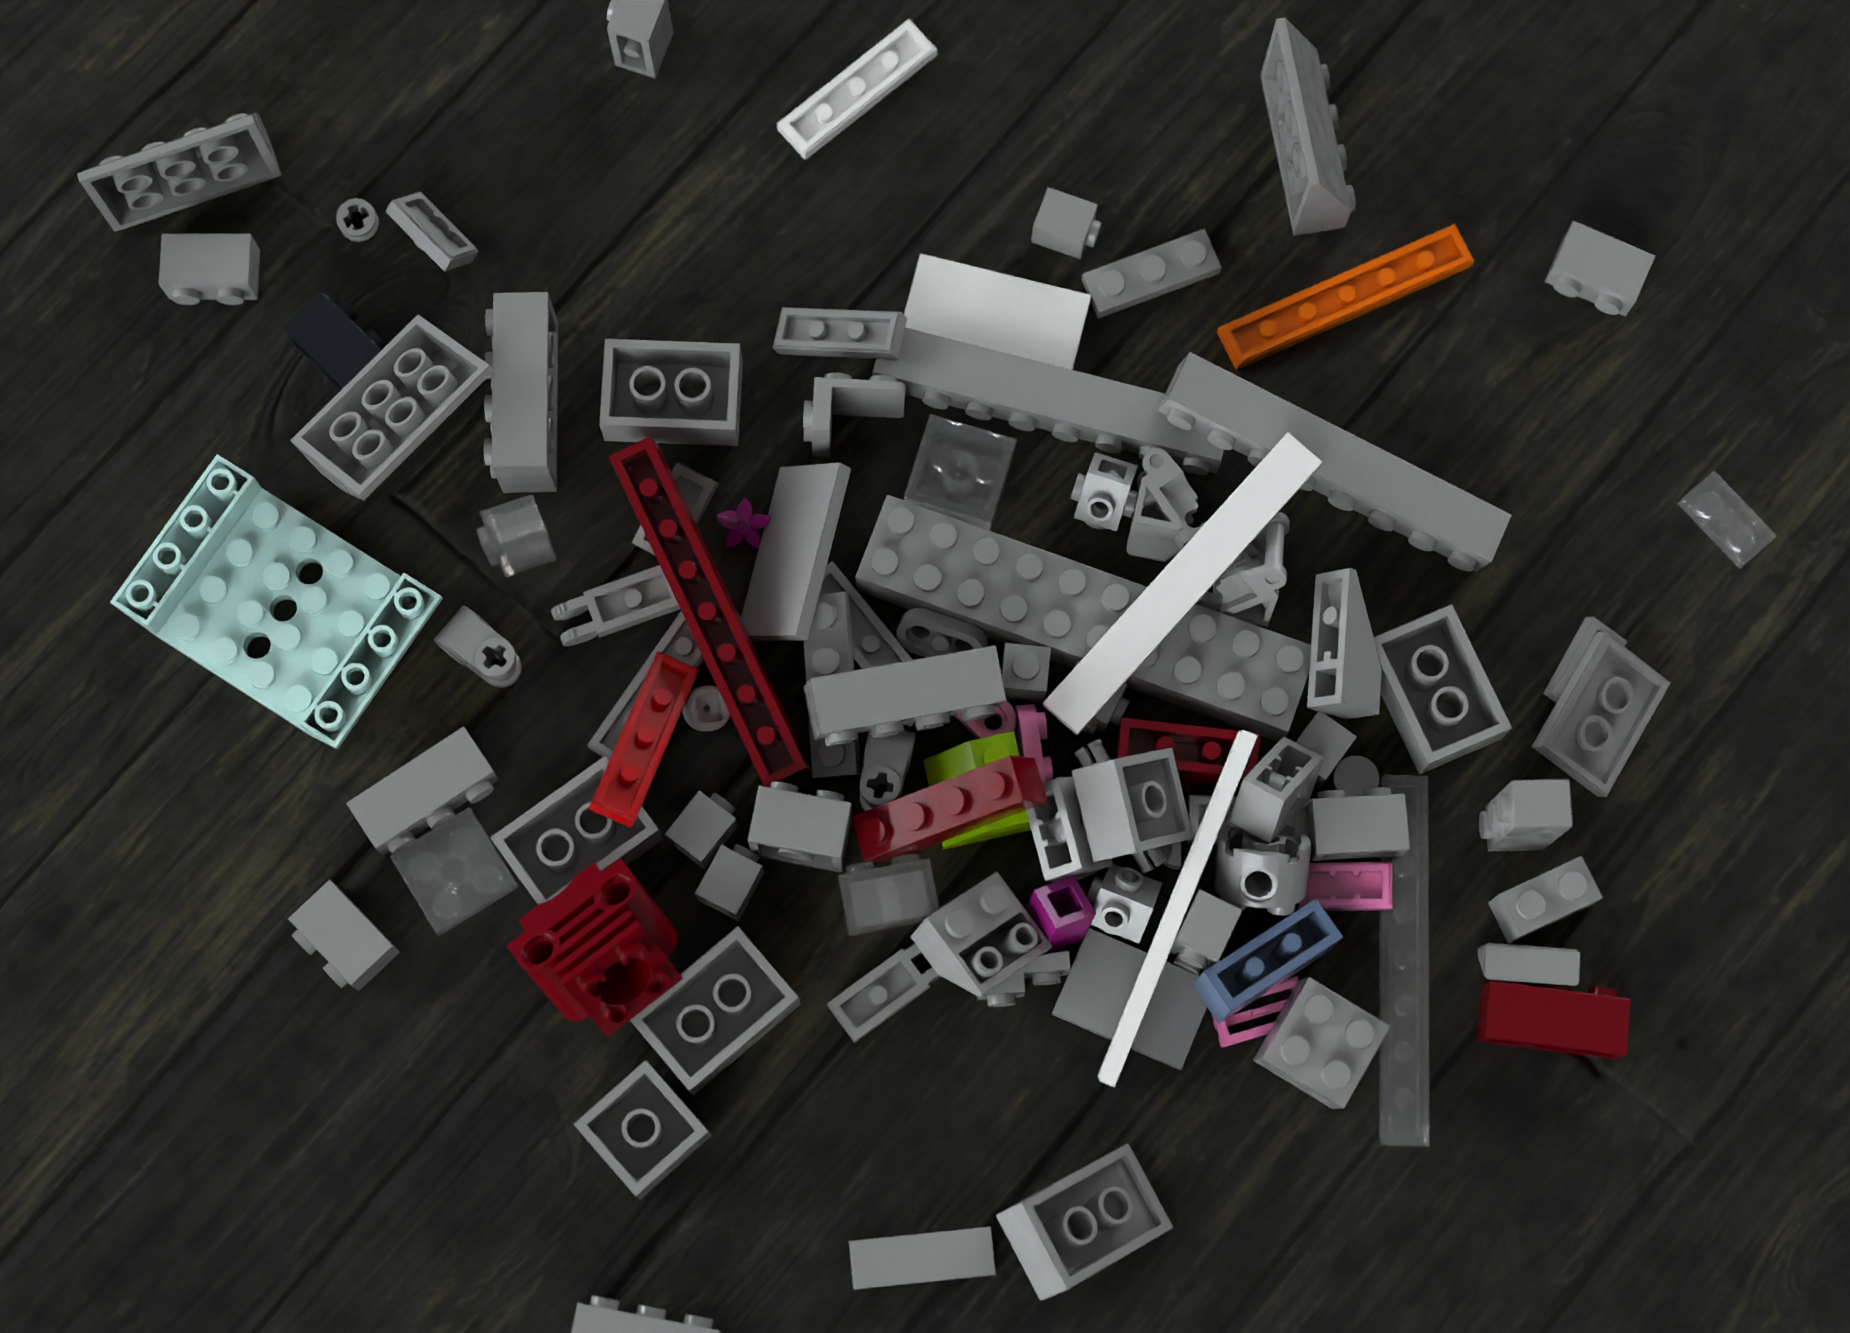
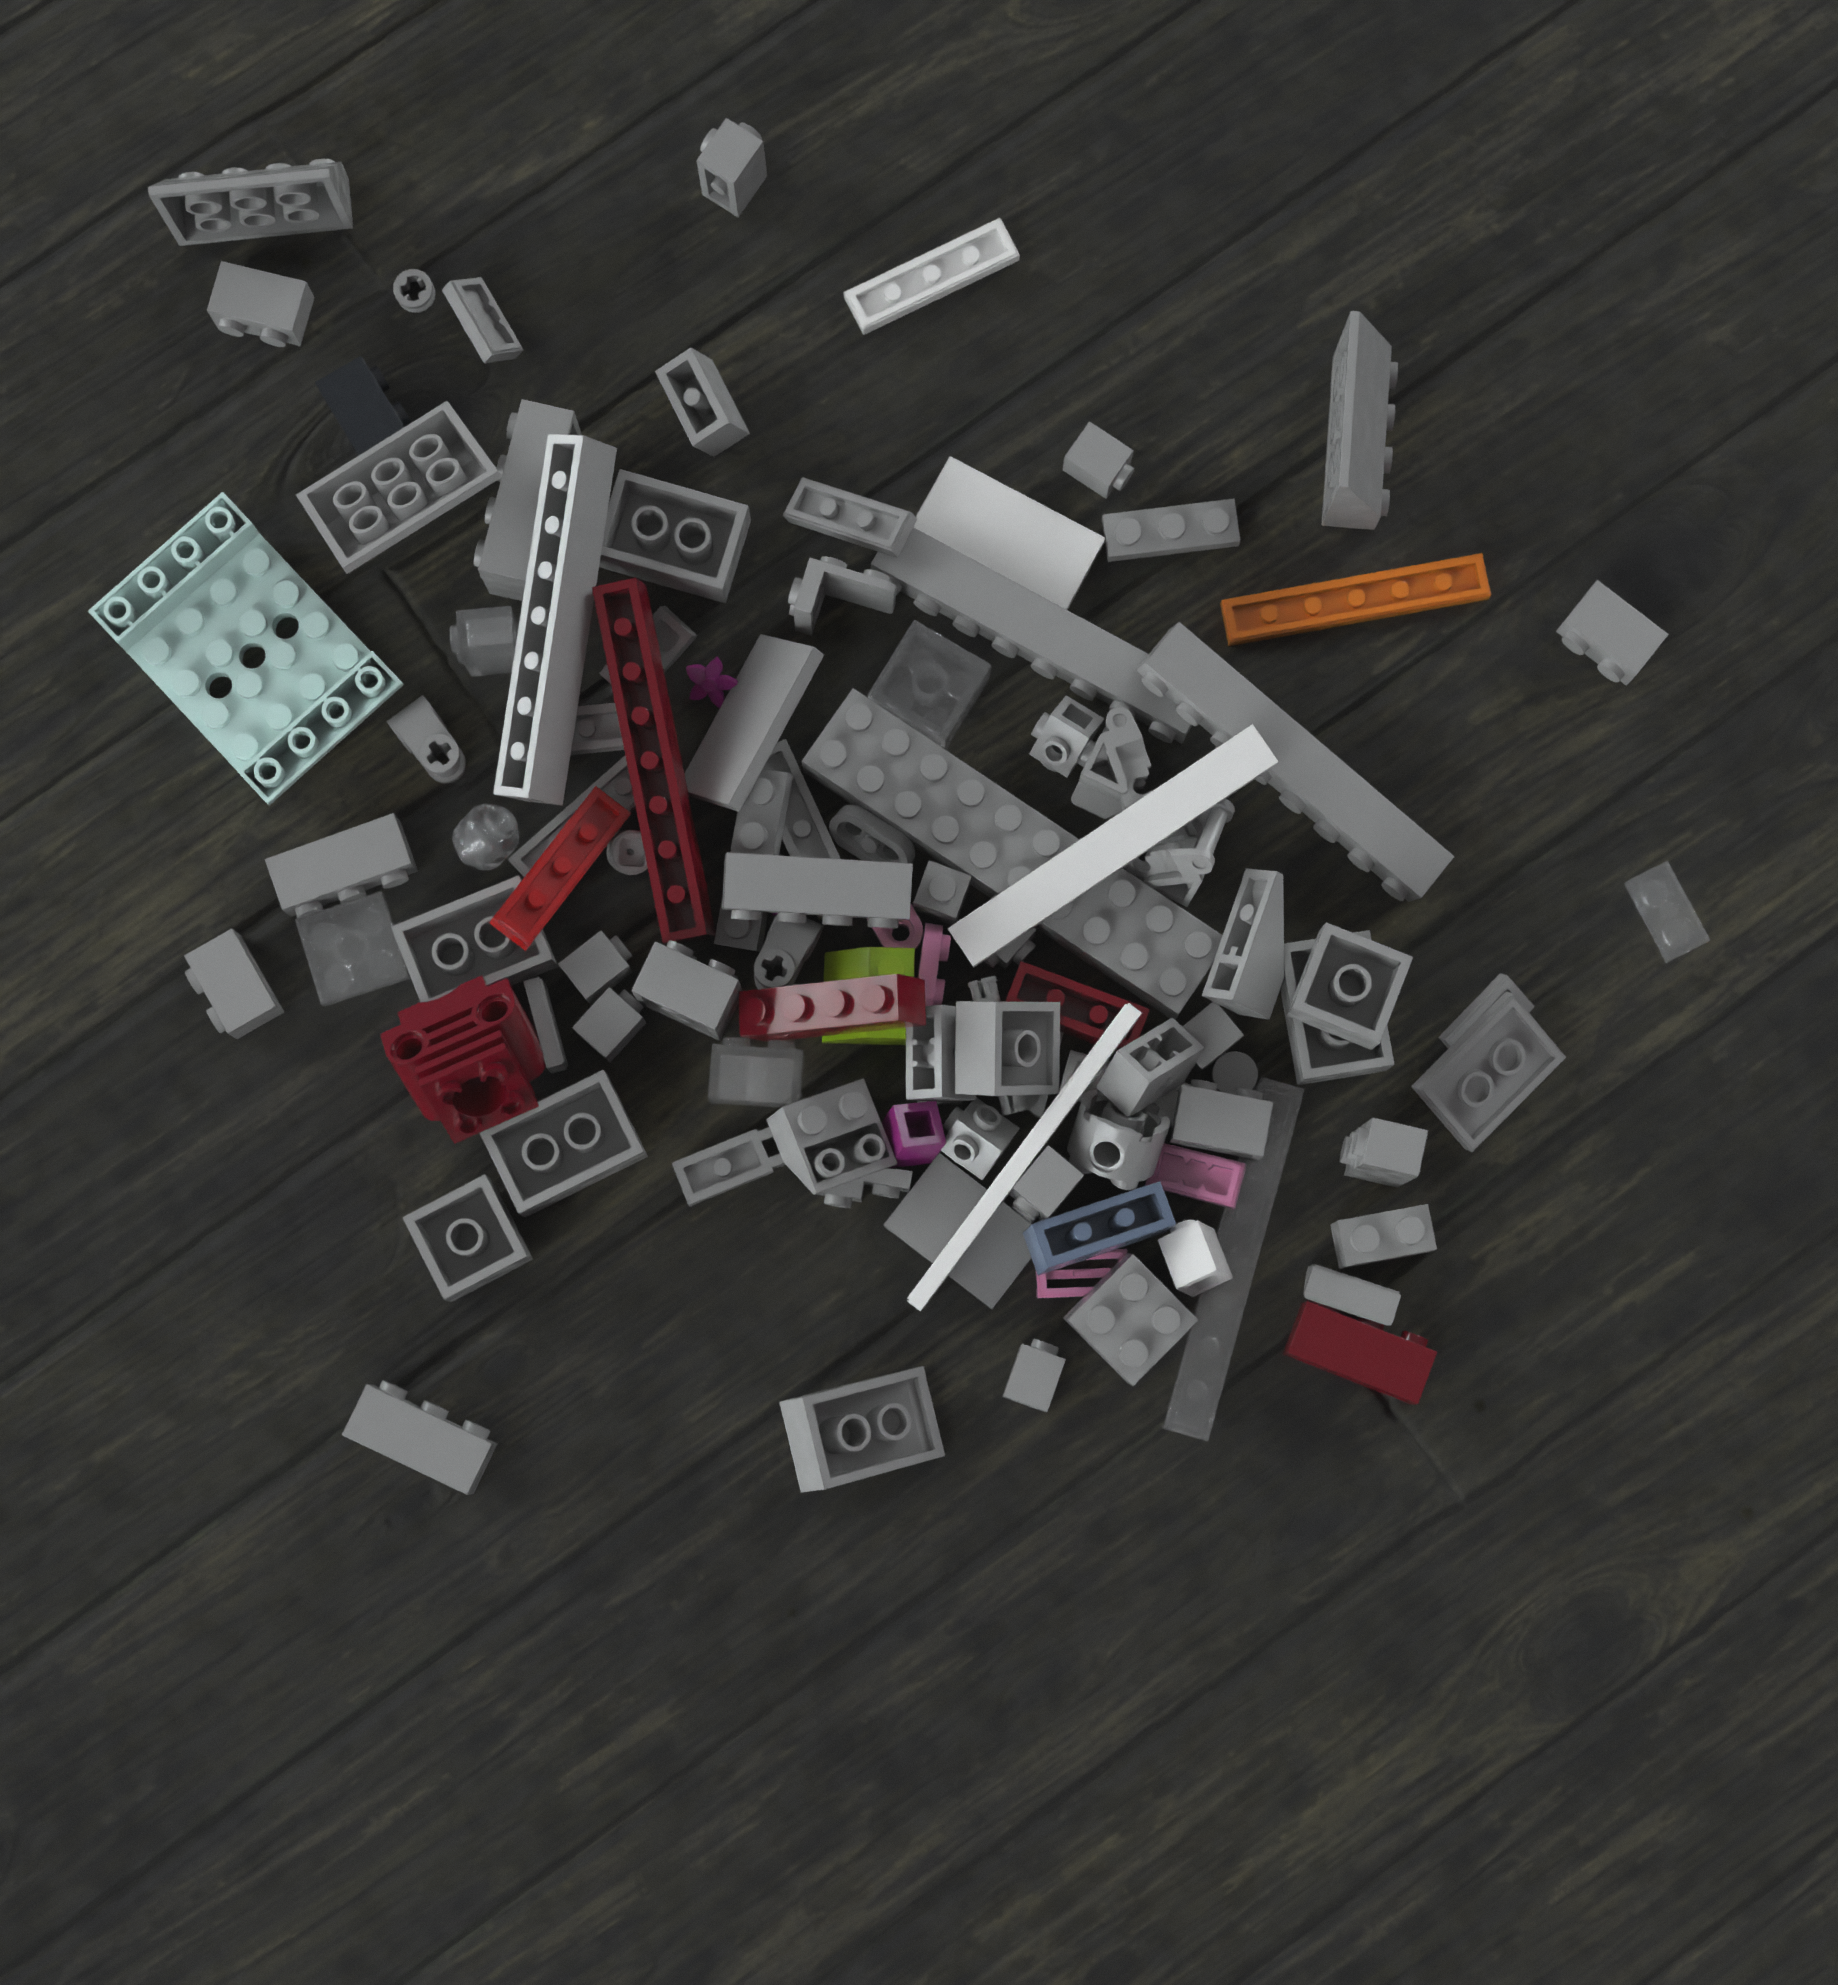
camera: 15 degrees right, 5 degrees up
light grey tile [849,1227,996,1290] -> none
none -> clear head [452,803,520,871]
none -> light grey brick [493,434,617,806]
none -> light grey tile [523,977,568,1073]
none -> light grey brick [655,348,750,457]
none -> light grey brick [1002,1339,1066,1413]
none -> white brick [1158,1220,1233,1297]
none -> light grey brick [1286,922,1413,1050]

